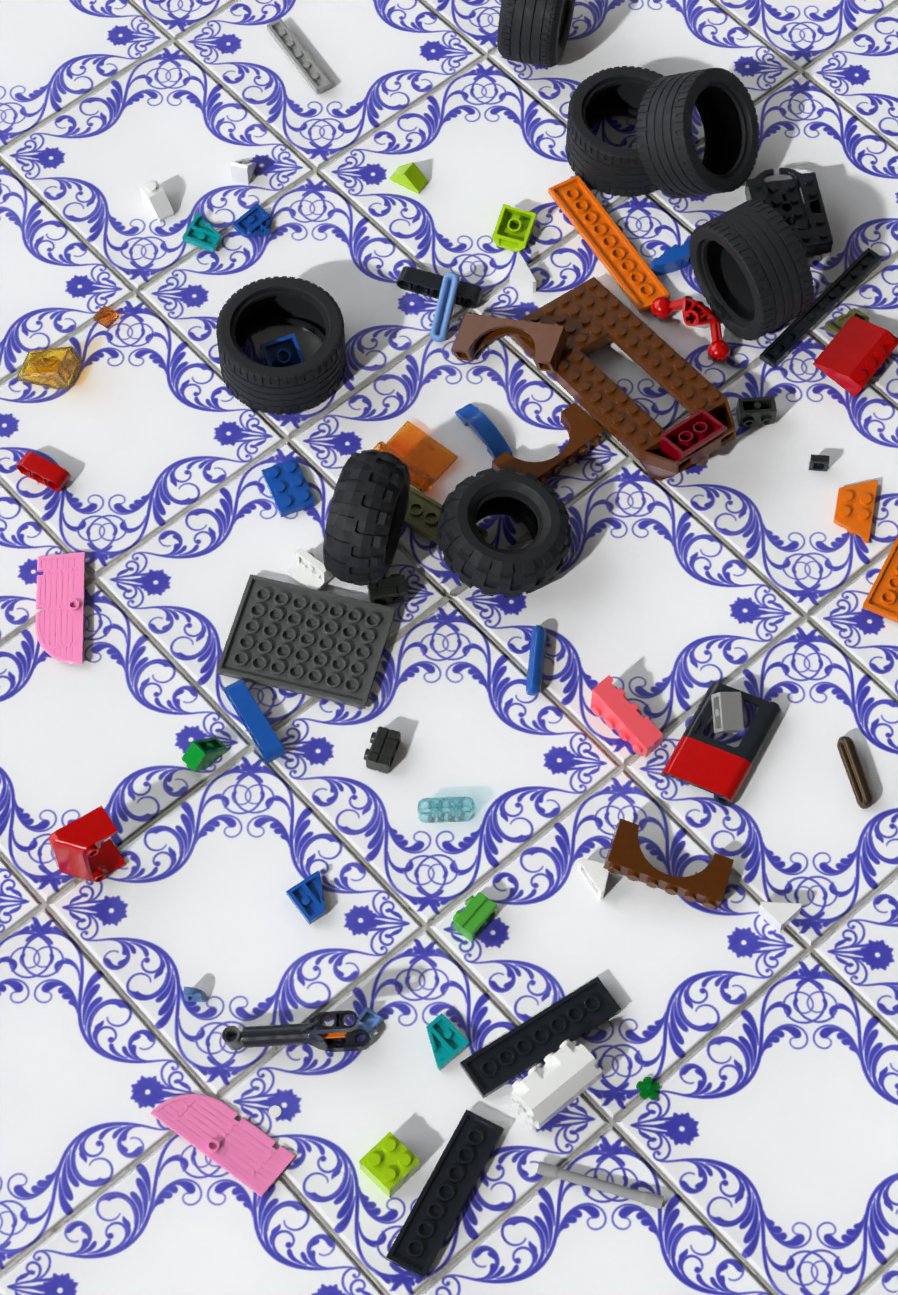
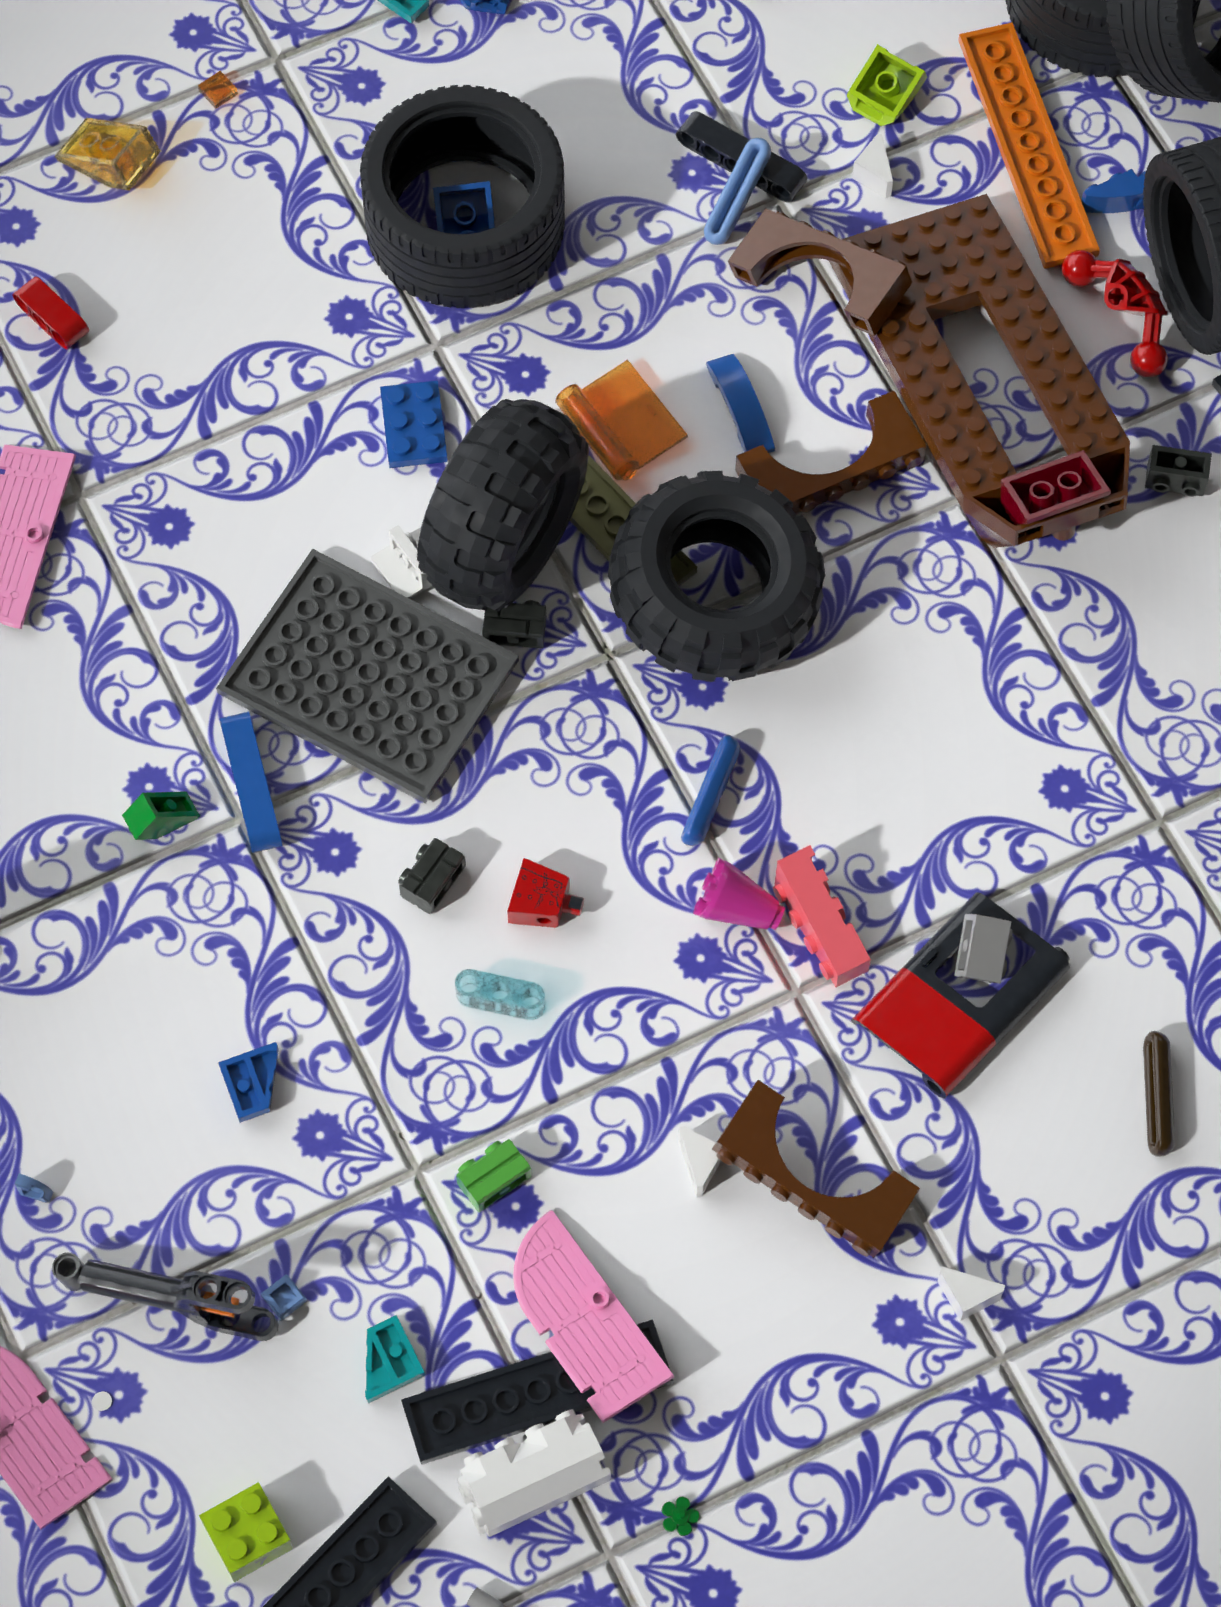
camera: 15 degrees right, 5 degrees up
none -> red torso [507,858,584,928]
none -> bright pink door [513,1210,674,1423]
none -> dark pink cone [693,858,785,930]

